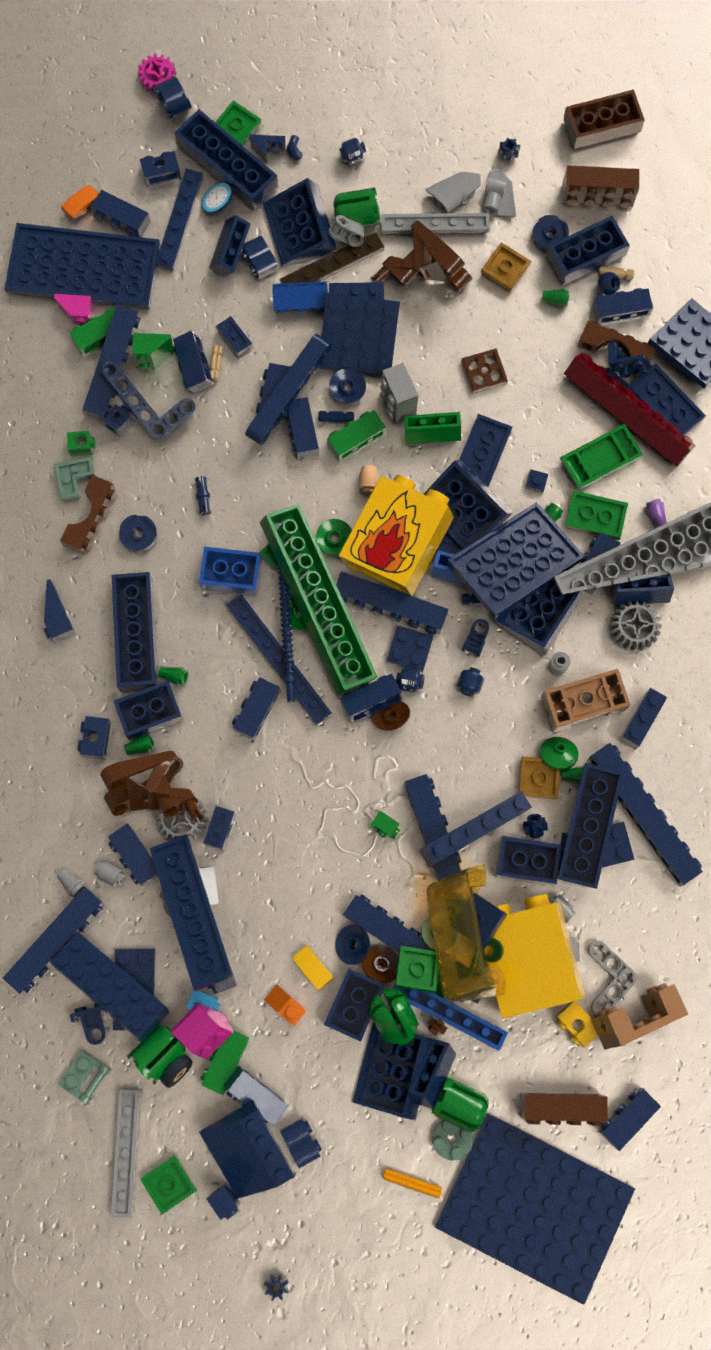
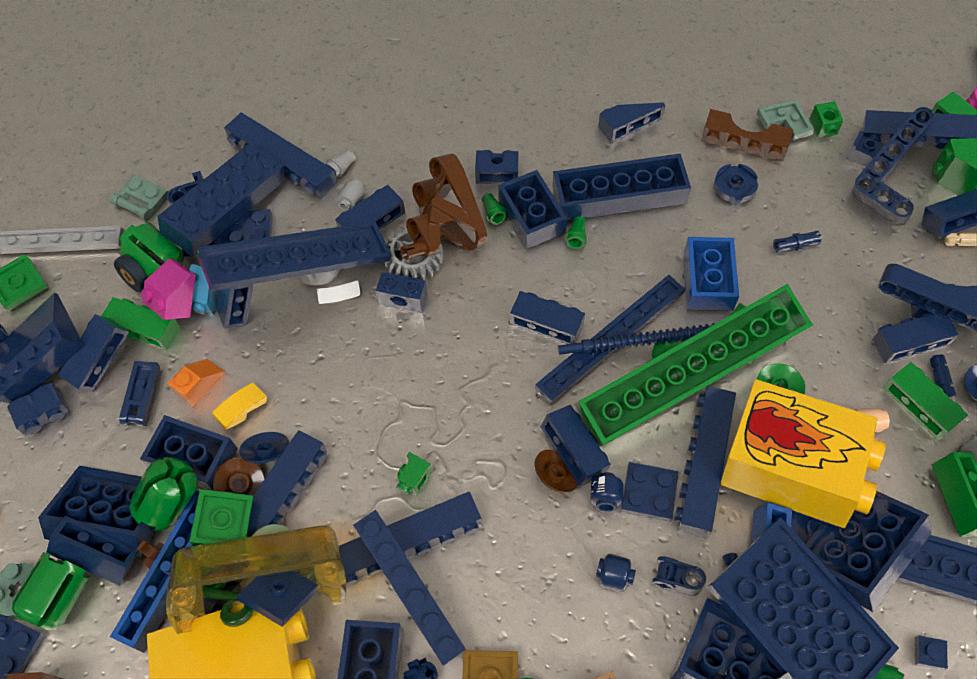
camera: 90 degrees right, 15 degrees down
none -> dark blue plate [119,361,160,426]

